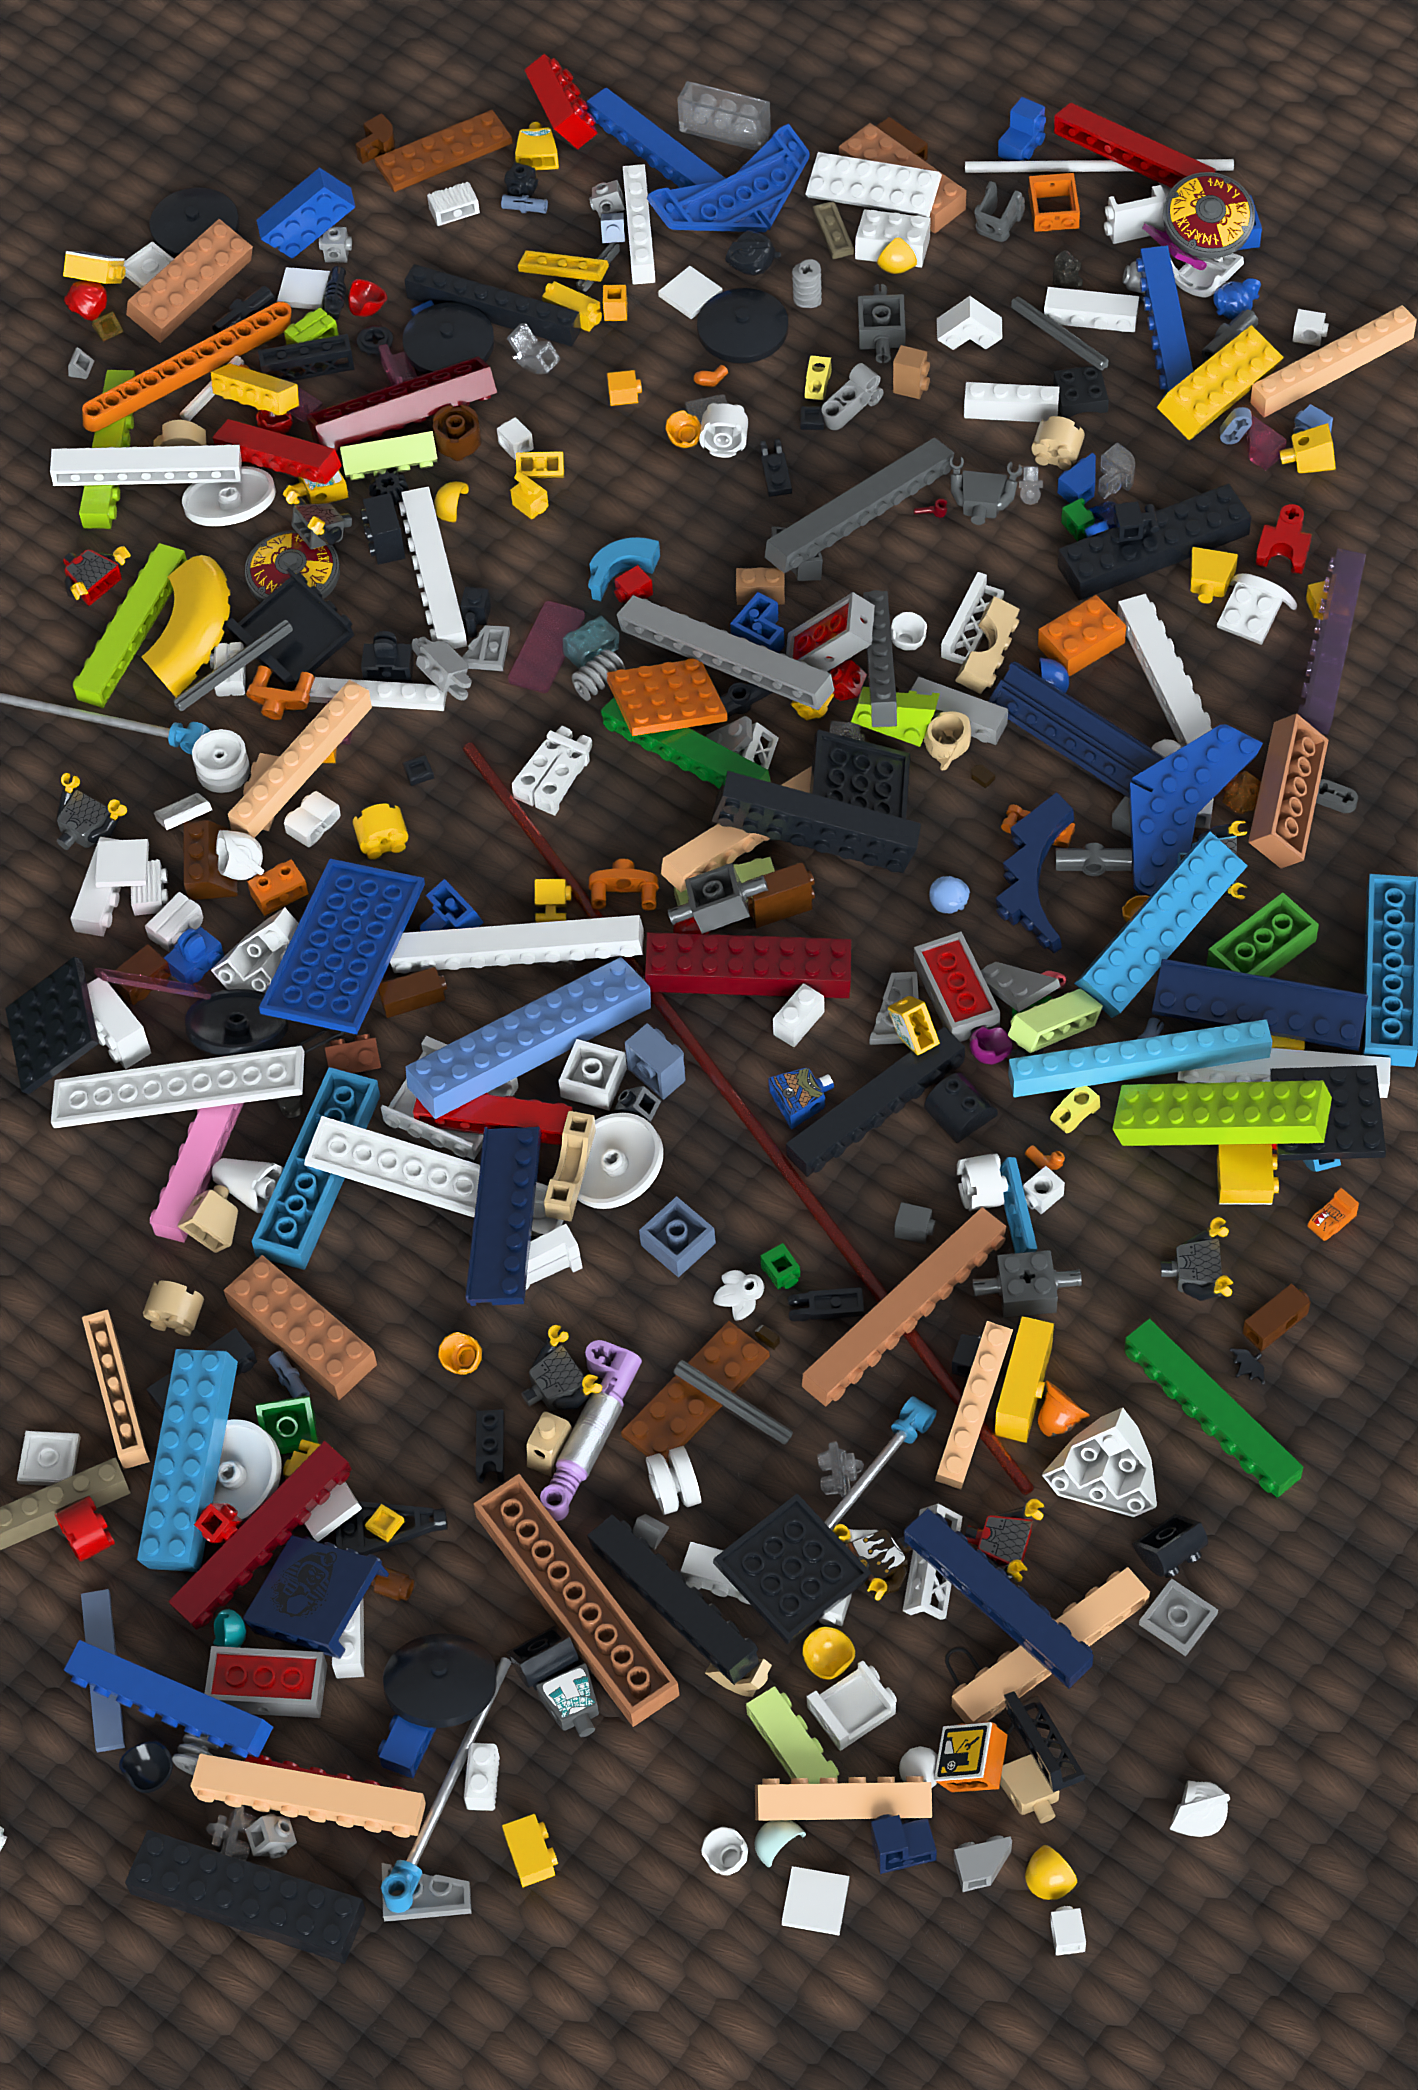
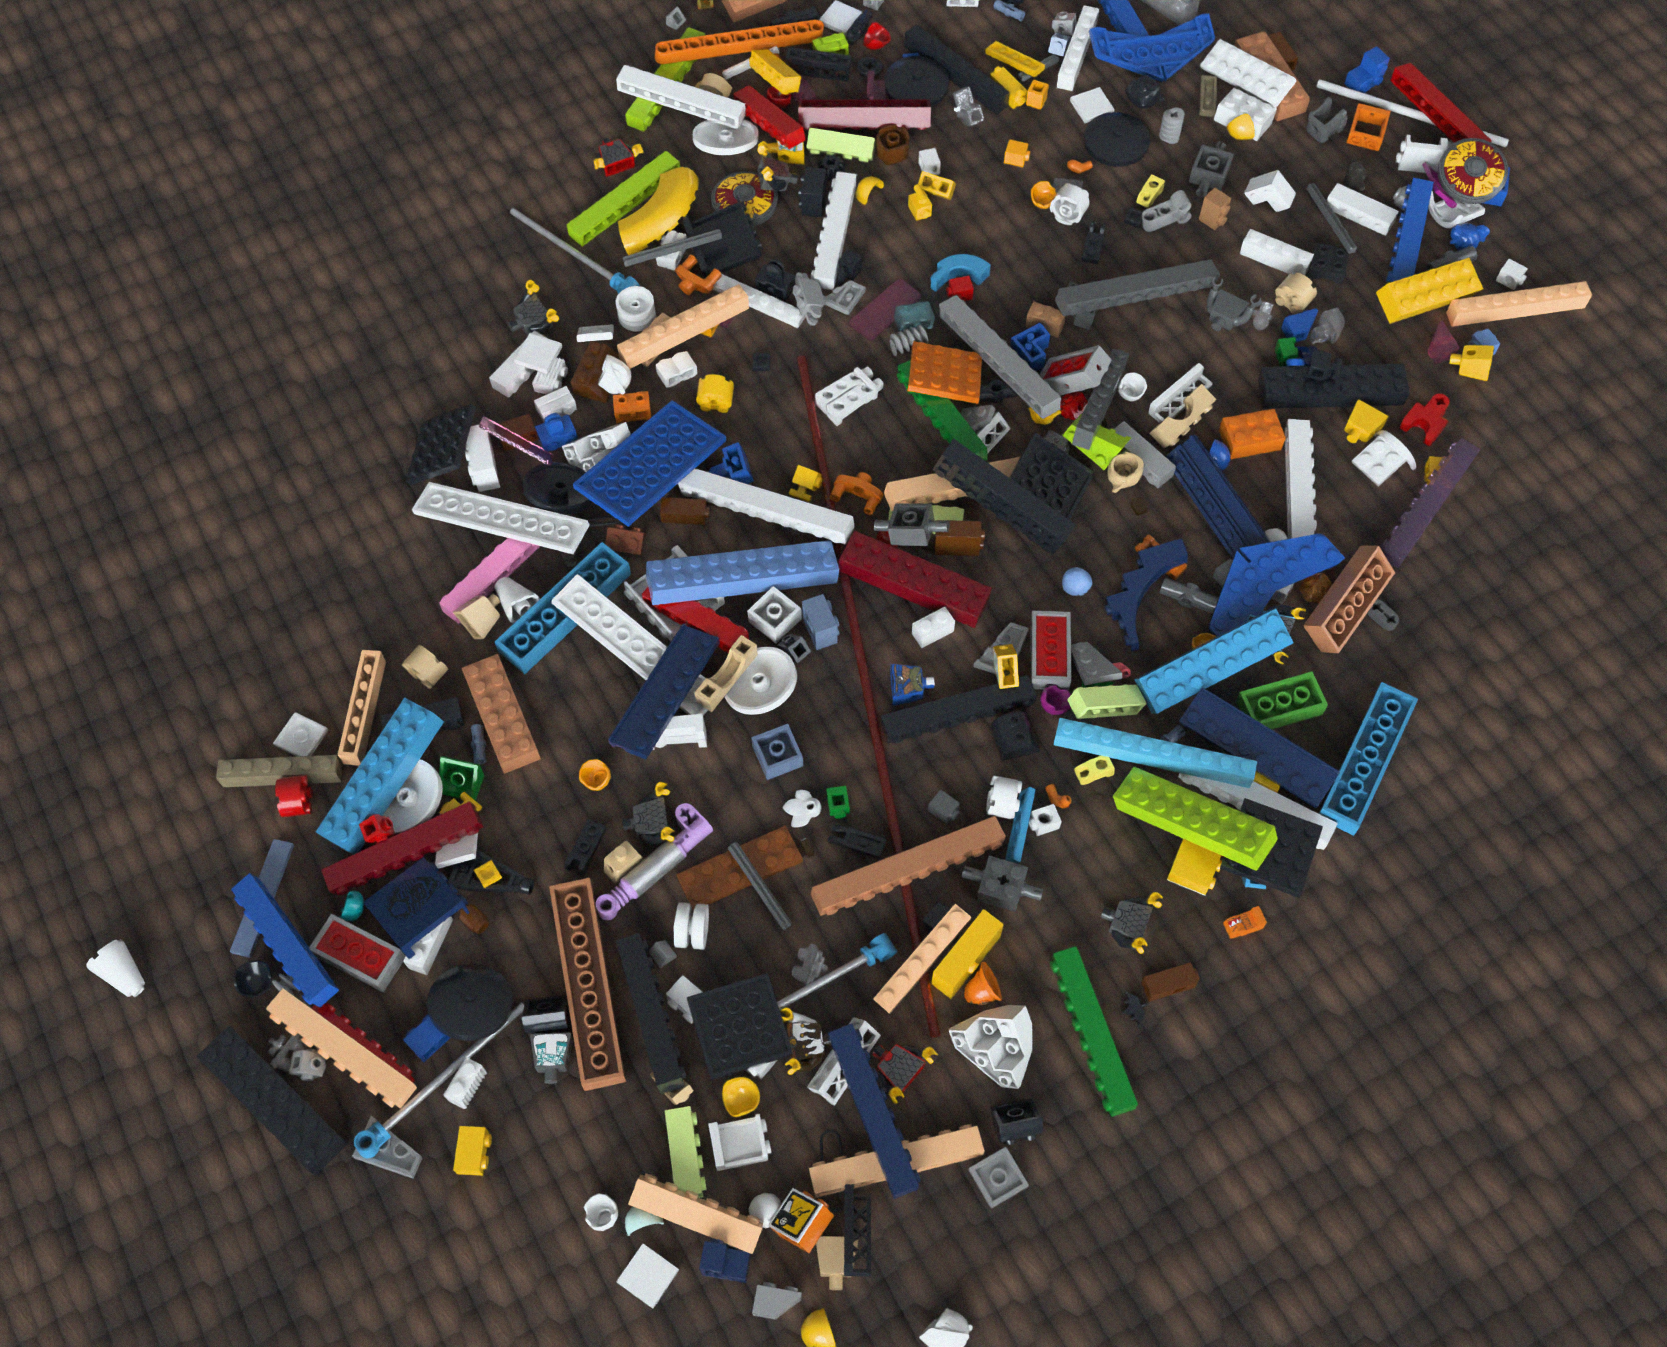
camera: 20 degrees right, 5 degrees up
dark red hand [914,499,947,518] -> none
sand blue beam [1220,407,1252,444] -> none

